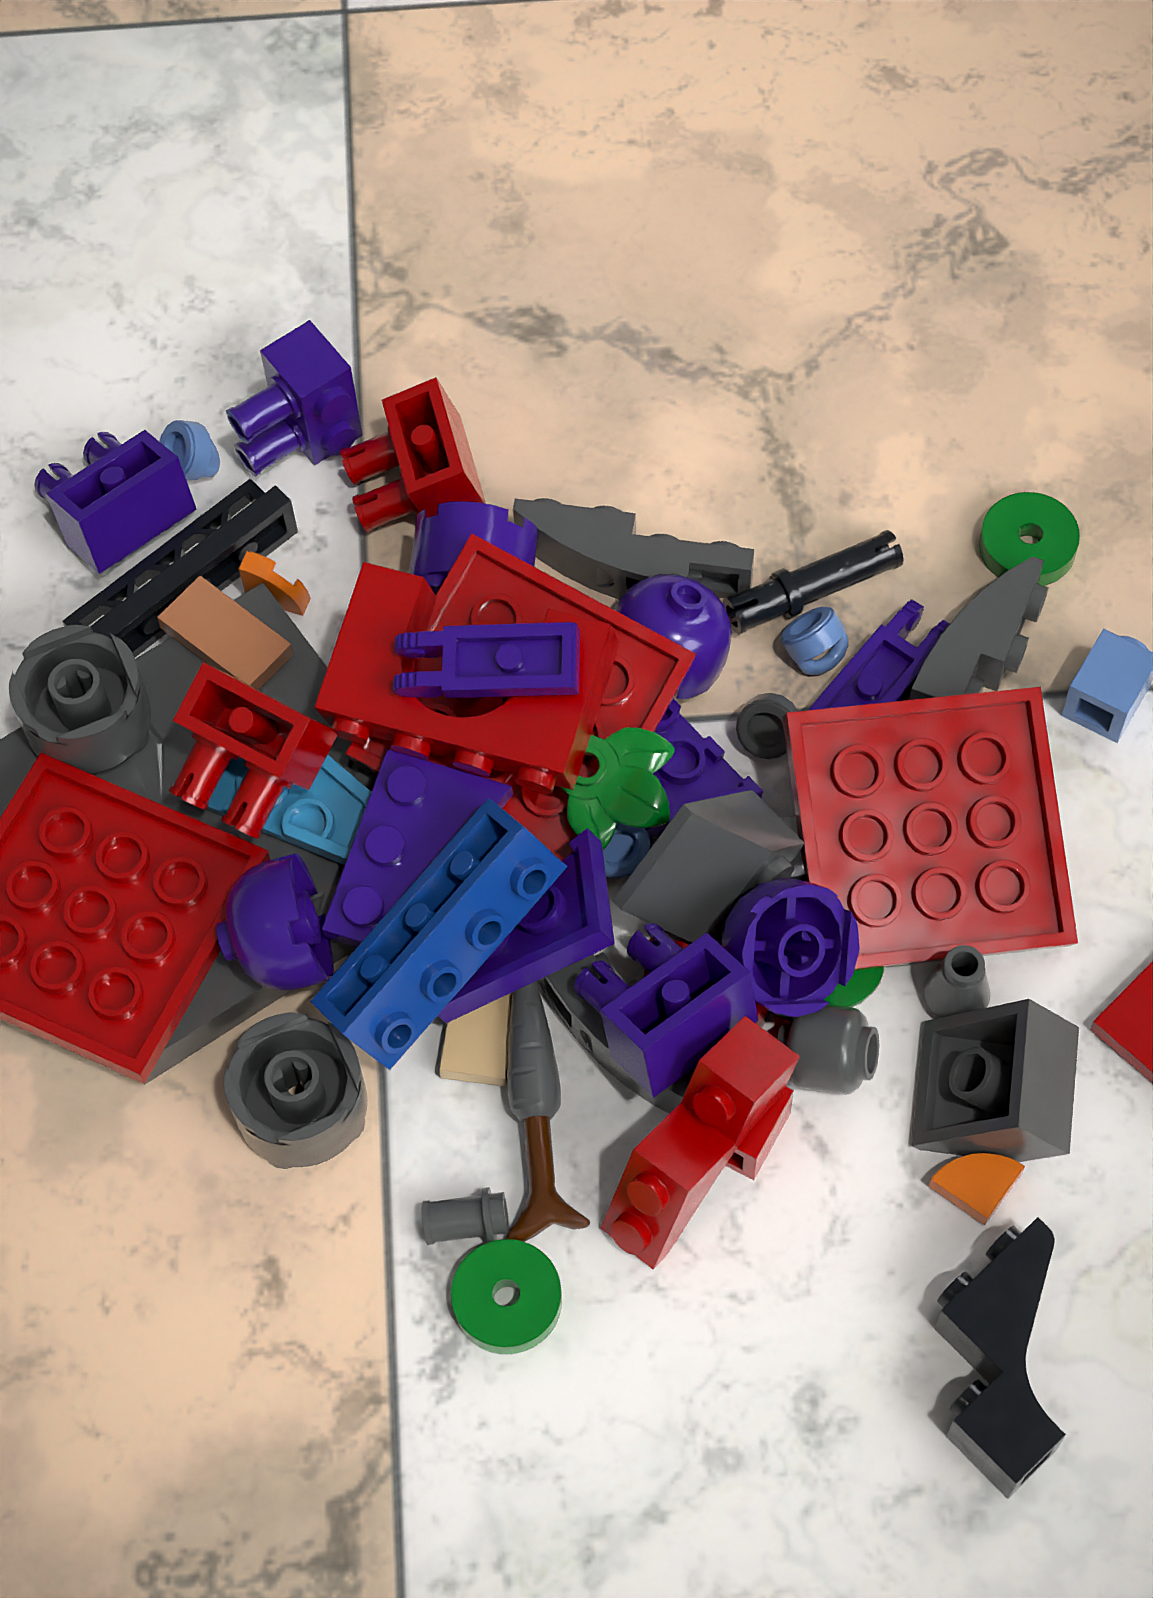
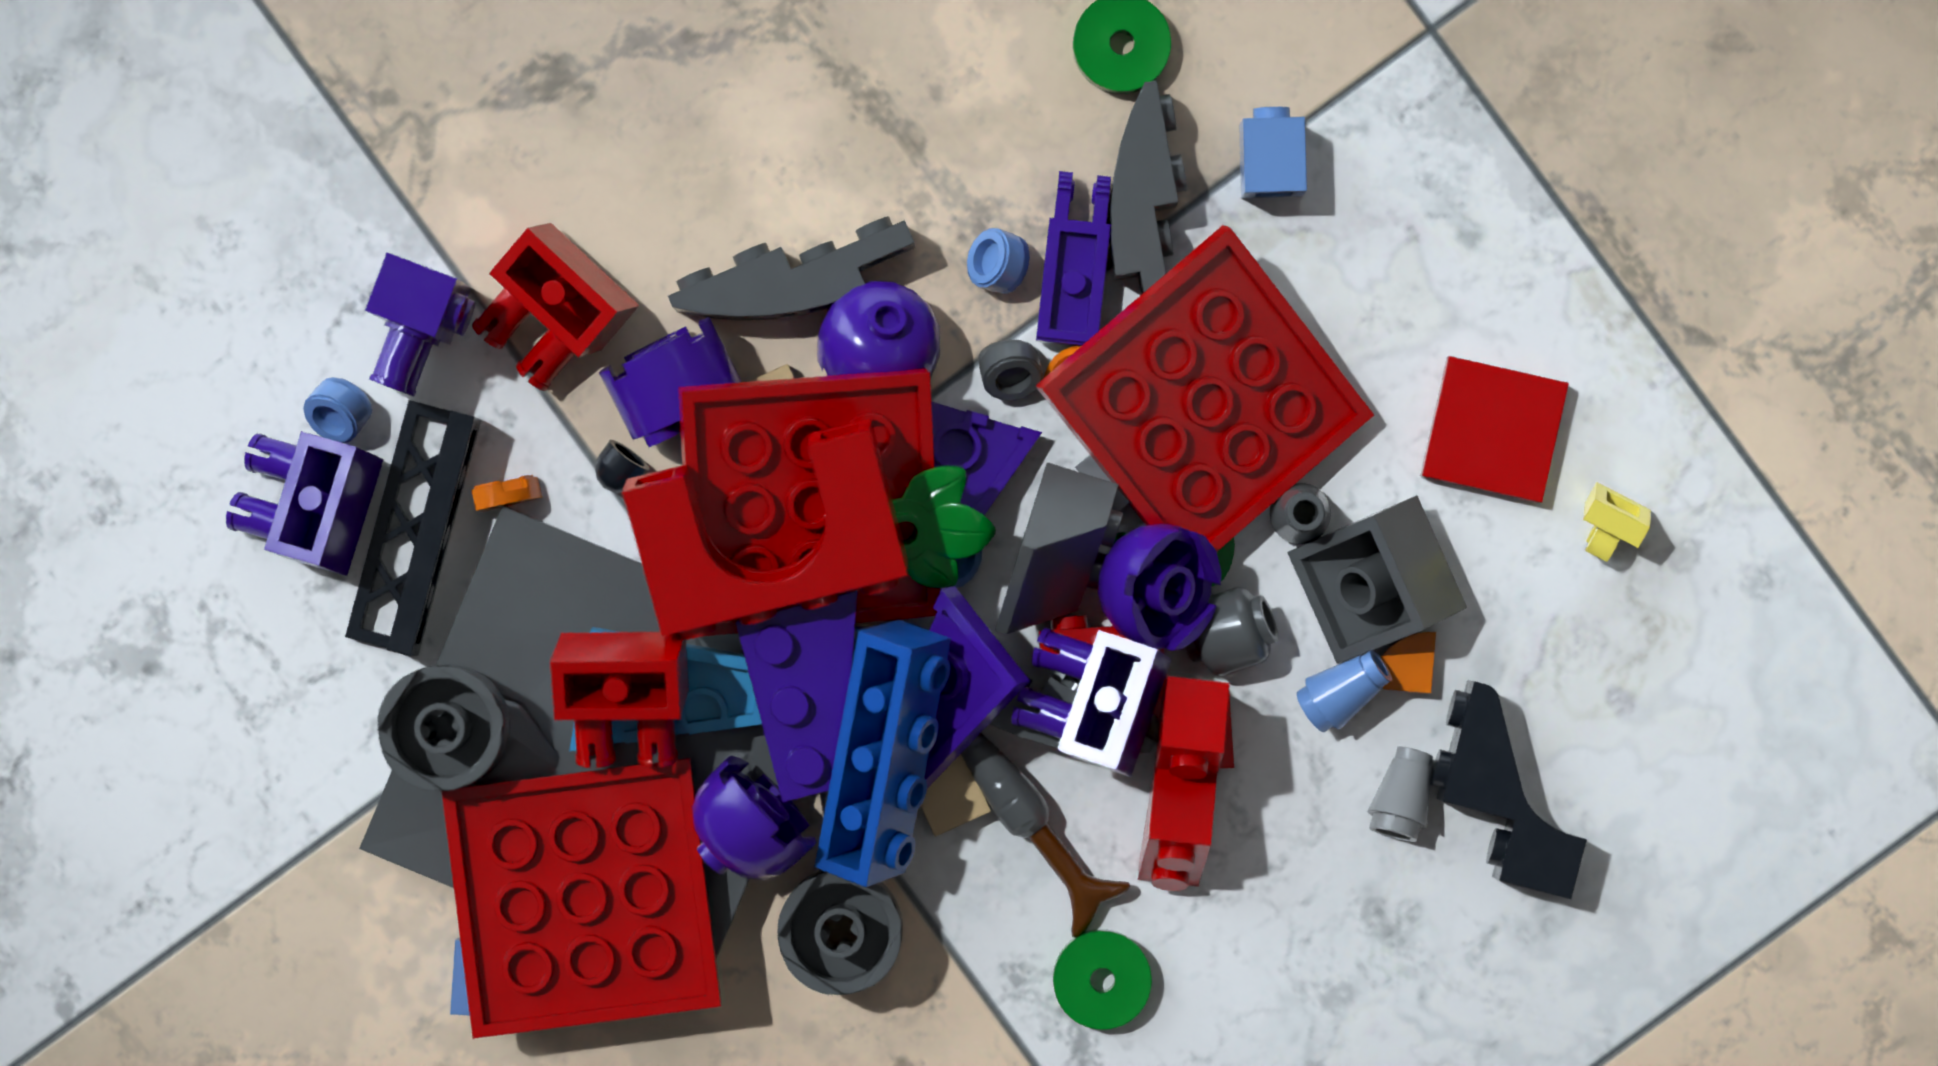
camera: 30 degrees left, 25 degrees up
nougat tile [157,576,294,690] -> none
dark purple hinge [393,622,580,698] -> none
dark grey pin [421,1187,509,1245] -> none
black pin [723,530,904,635] -> none
none -> medium blue cone [1297,650,1392,733]
none -> light grey cone [1367,746,1433,842]

